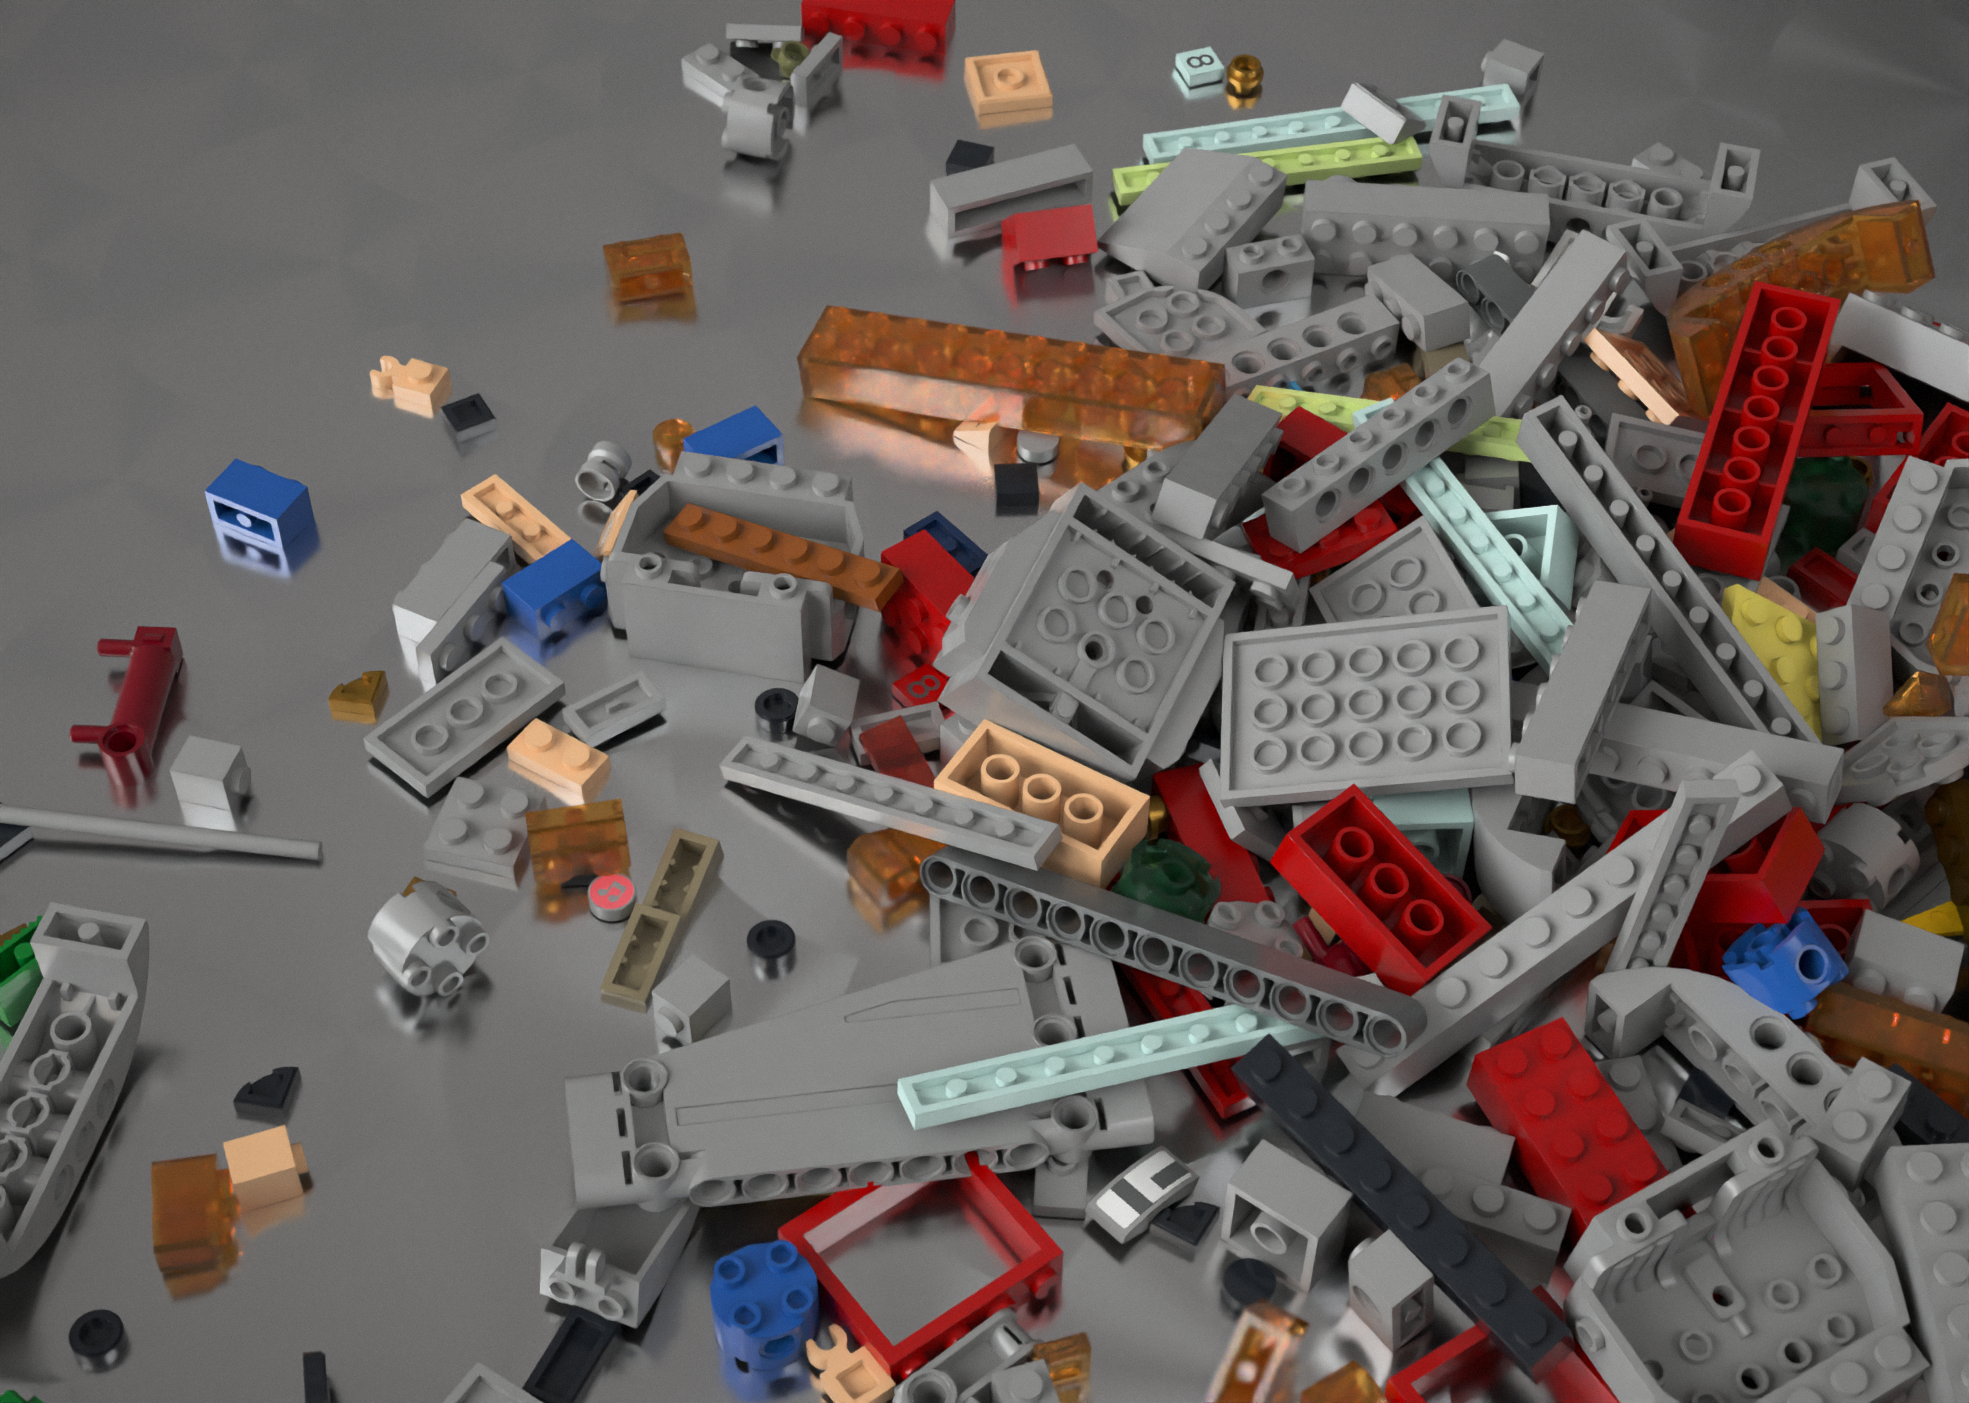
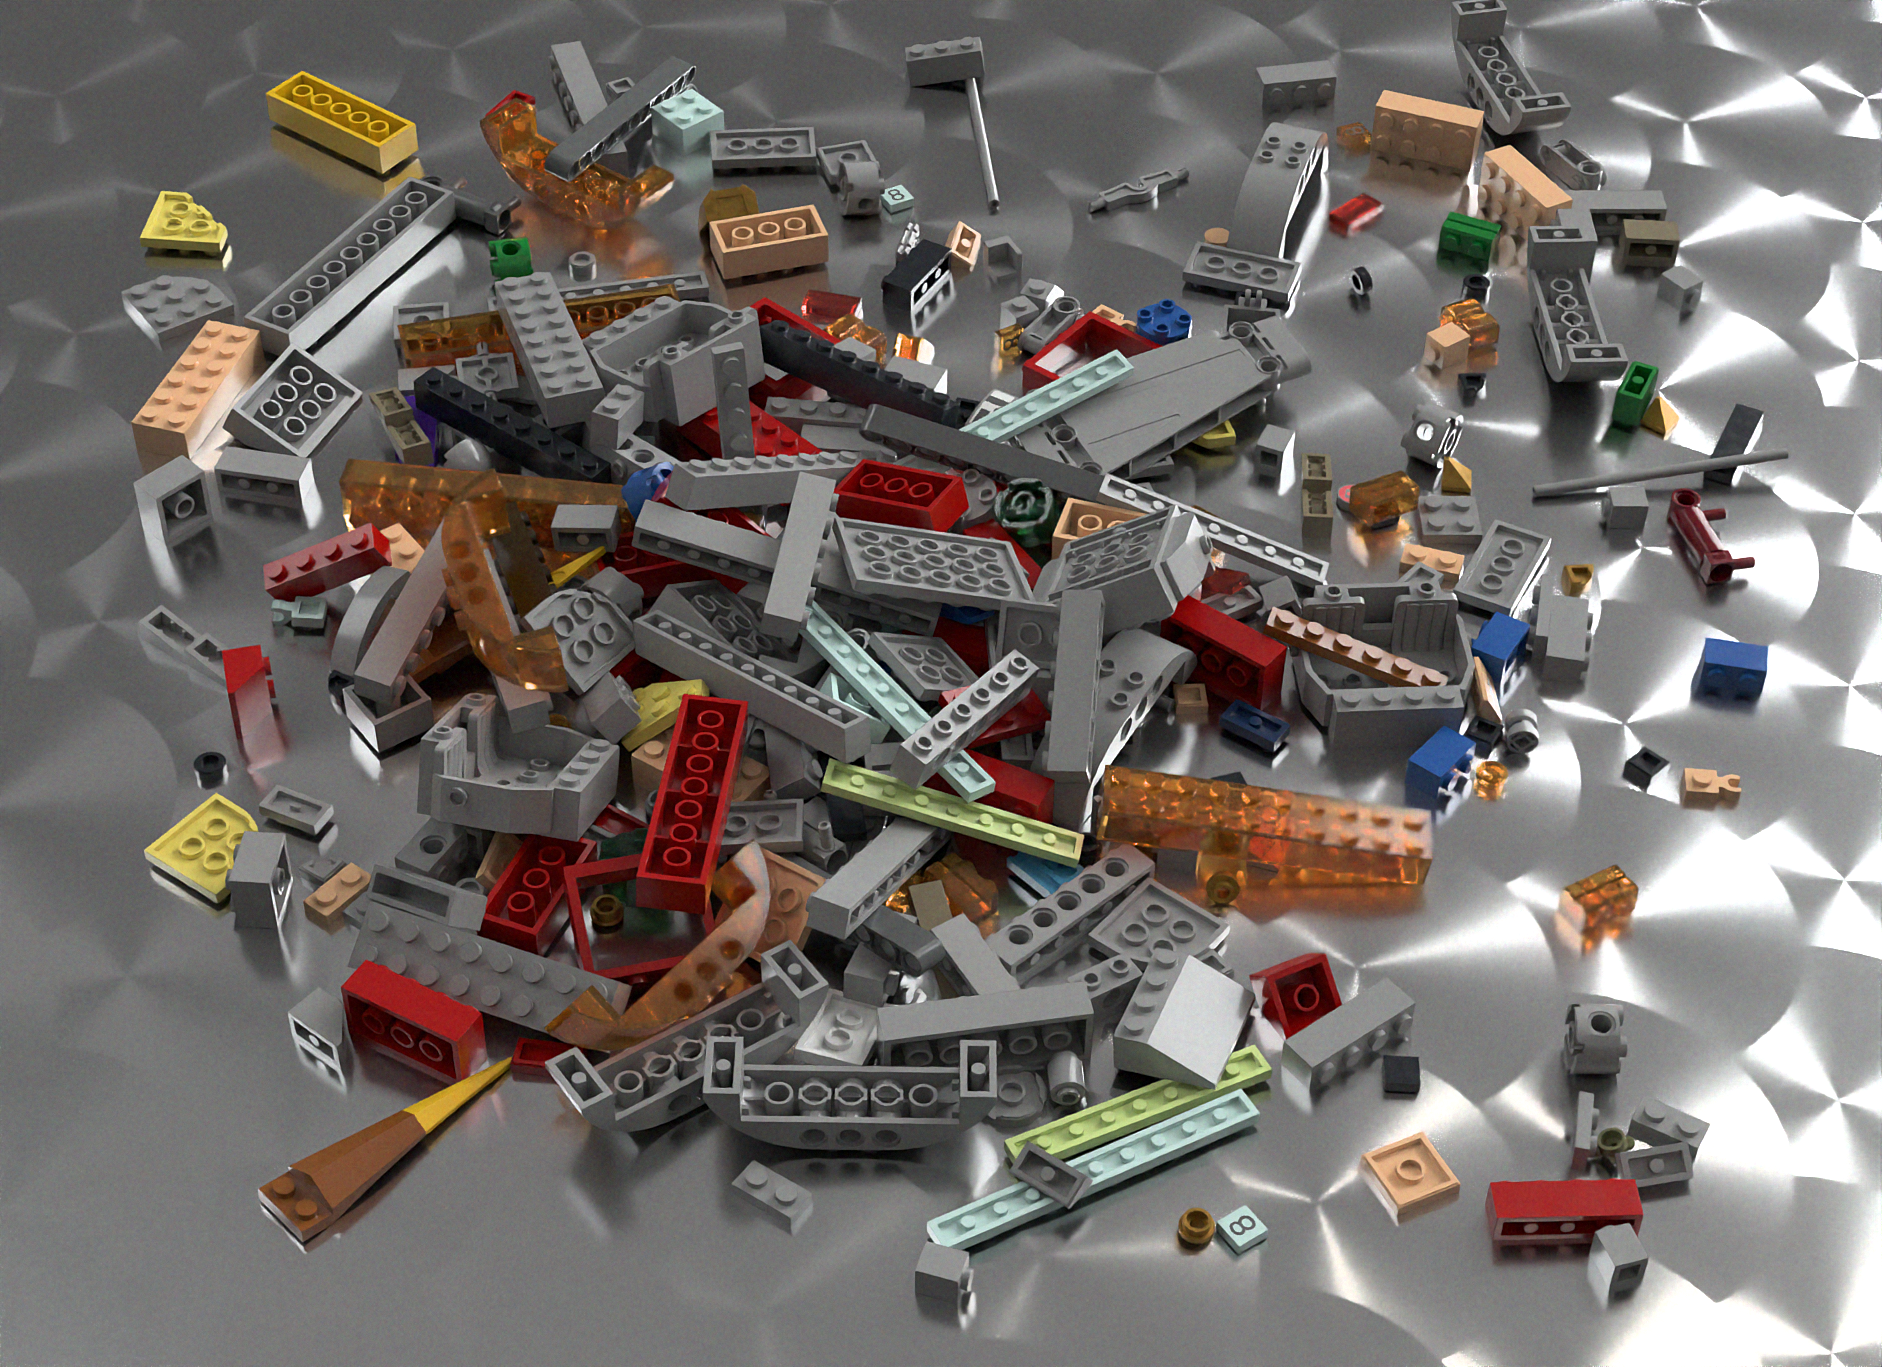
camera: 165 degrees right, 5 degrees down
light nougat plate [461,474,571,565] -> none
black tile [747,920,796,969] -> none
clear orange slope [1883,671,1951,718] -> none

